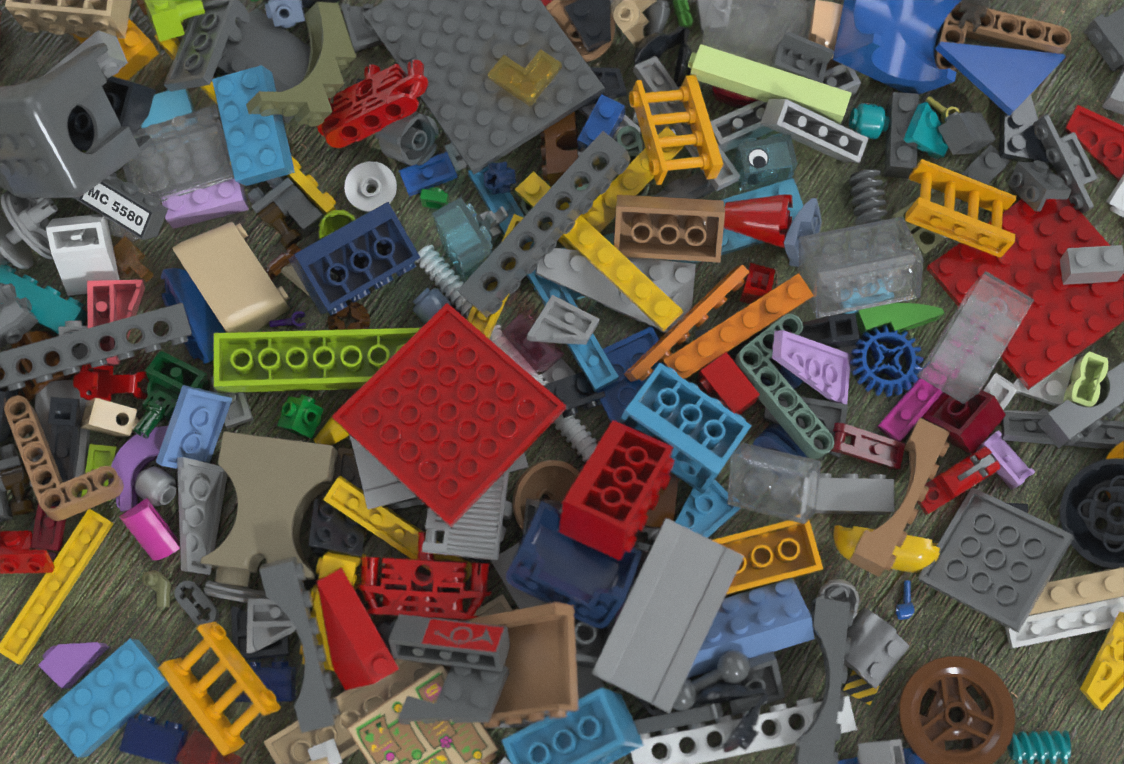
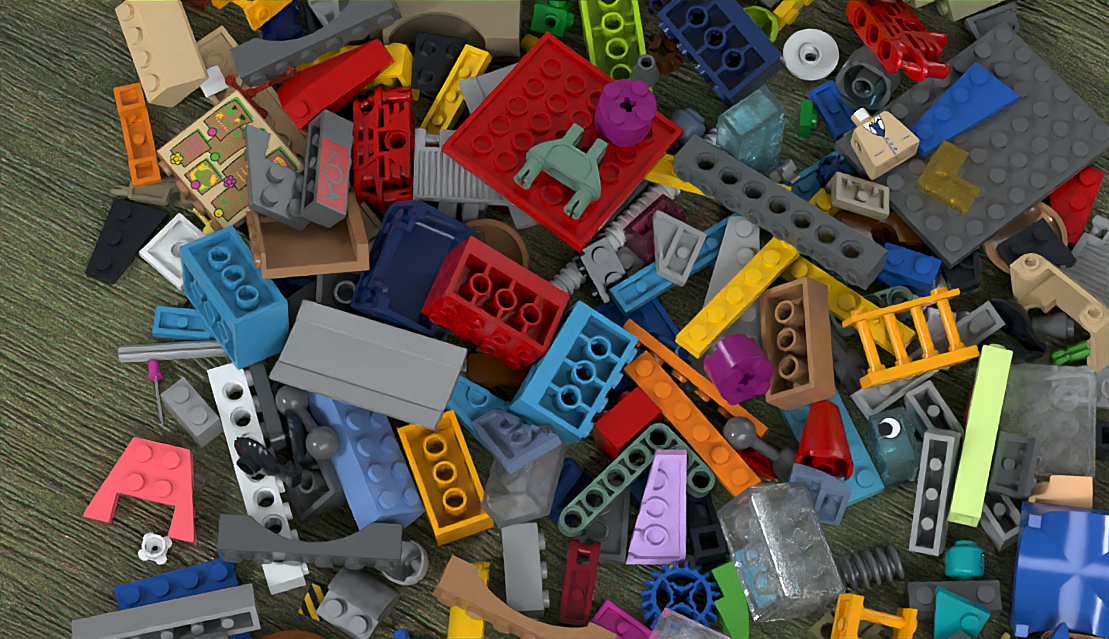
camera: 85 degrees right, 10 degrees down
none -> clear red hinge [225,75,269,119]
none -> clear red hinge [244,68,297,99]
none -> sand blue wing [471,408,562,474]
none -> sand green connector [514,123,608,220]
none -> magenta brick [594,79,657,147]
none -> dark grey cone [631,54,660,87]
none -> blue hand [658,335,692,365]
none -> magenta brick [704,334,773,405]
none -> dark grey piece [723,416,797,481]
none -> dark tan bracket [825,172,890,221]
none -> tan torso [851,108,920,180]
none -> blue wing [909,62,1020,157]

